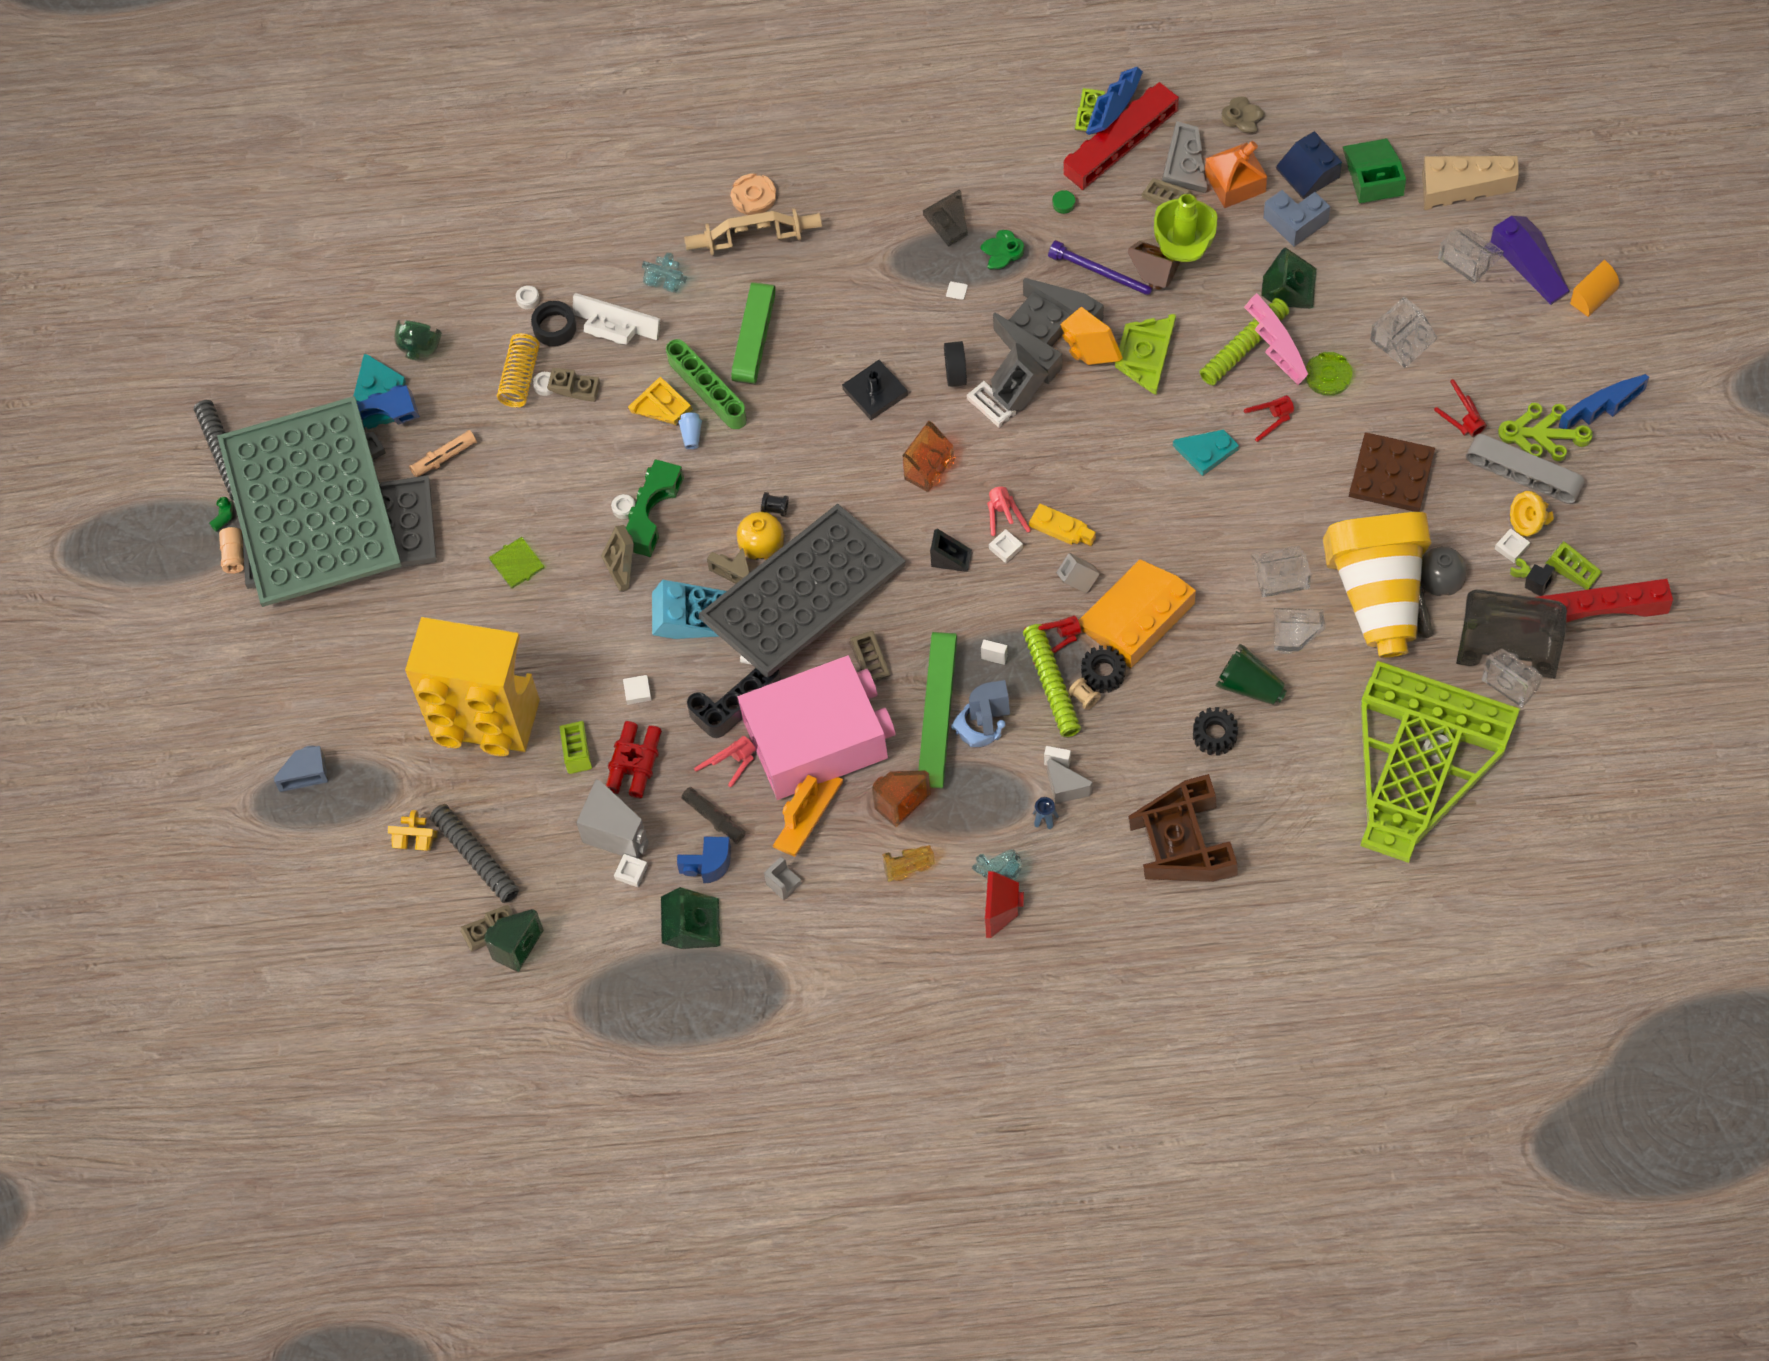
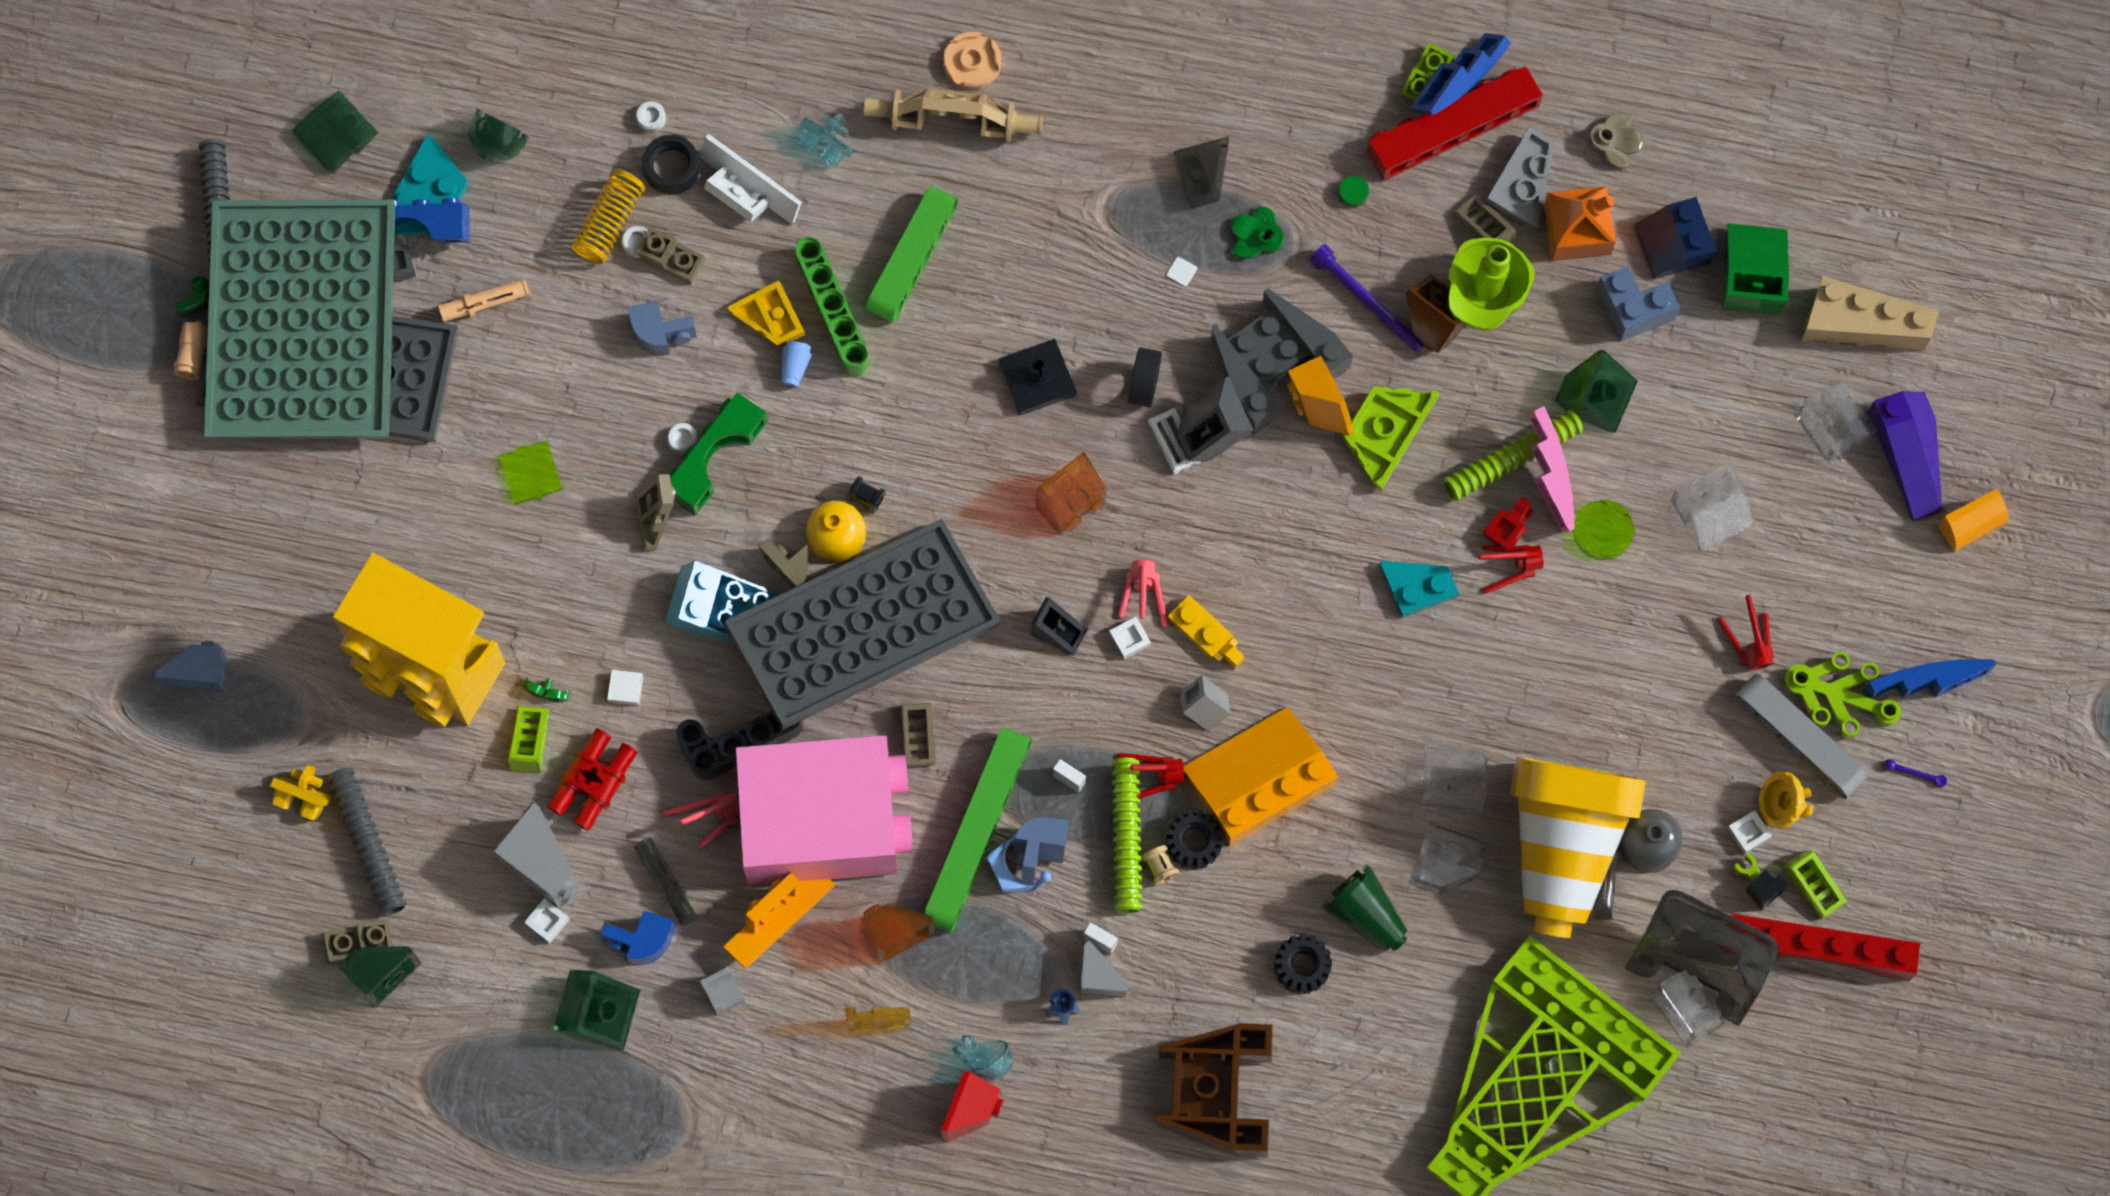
camera: 10 degrees right, 10 degrees up
reddish brown plate [1349,432,1435,512] -> none
none -> clear green slope [292,91,379,173]
none -> green piece [523,677,570,702]
none -> sand blue brick [628,301,697,356]
none -> red plate [1483,497,1534,552]
none -> dark purple hinge [1884,759,1947,788]

